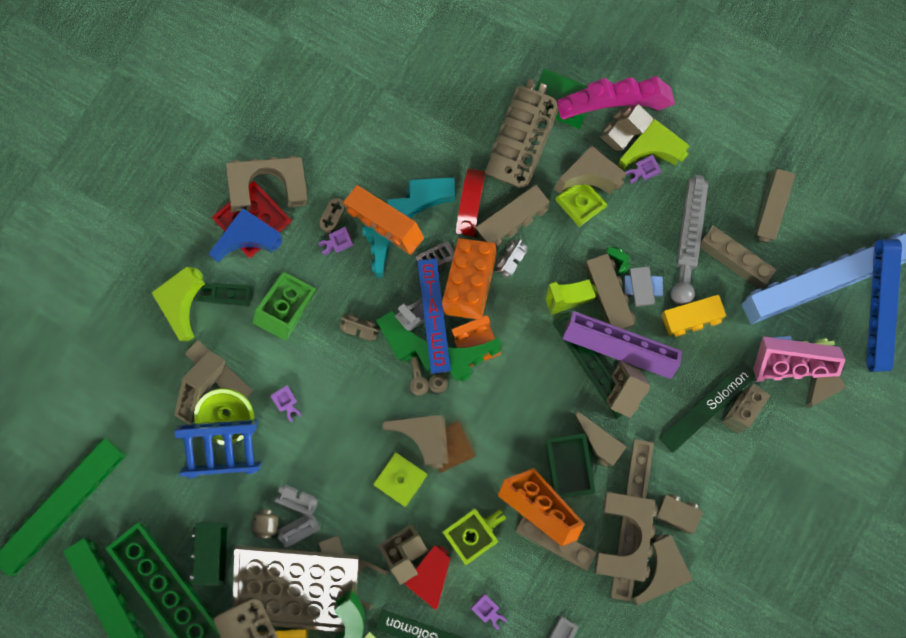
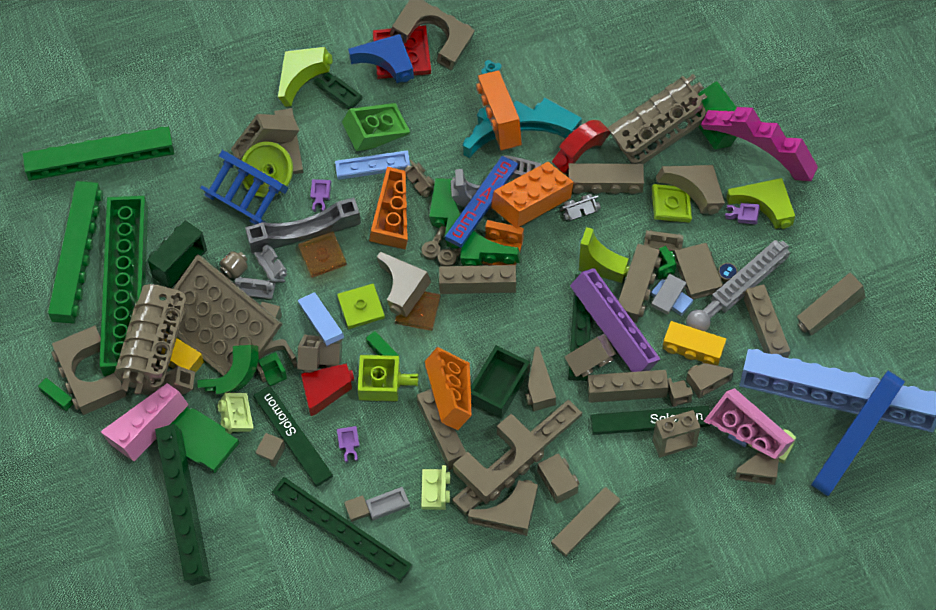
camera: 40 degrees right, 15 degrees down
medium lavender plate [318,227,354,256] -> none
dark tan beam [320,198,346,233] -> none
dark tan brick [600,104,653,151] -> none
none -> flat silver arch [245,198,361,254]
none -> green panel [258,352,287,386]
none -> clear orange plate [298,232,347,278]
none -> light blue tile [298,292,344,346]
none -> light blue tile [335,150,410,180]
none -> green piece [366,331,399,356]
none -> orange wedge [369,166,408,250]
none -> yellowish green bracket [421,465,450,510]
none -> dark tan brick [439,265,516,294]
none -> teal plate [481,60,502,74]
none -> dark tan tile [551,487,620,557]
none -> dark tan brick [587,370,668,403]
none -> dark tan hinge [644,230,684,252]
none -> dark tan panel [667,378,693,407]
none -> dark tan piece [674,243,723,300]
none -> dark tan slope [686,363,733,398]
none -> dark blue tile [718,263,738,282]

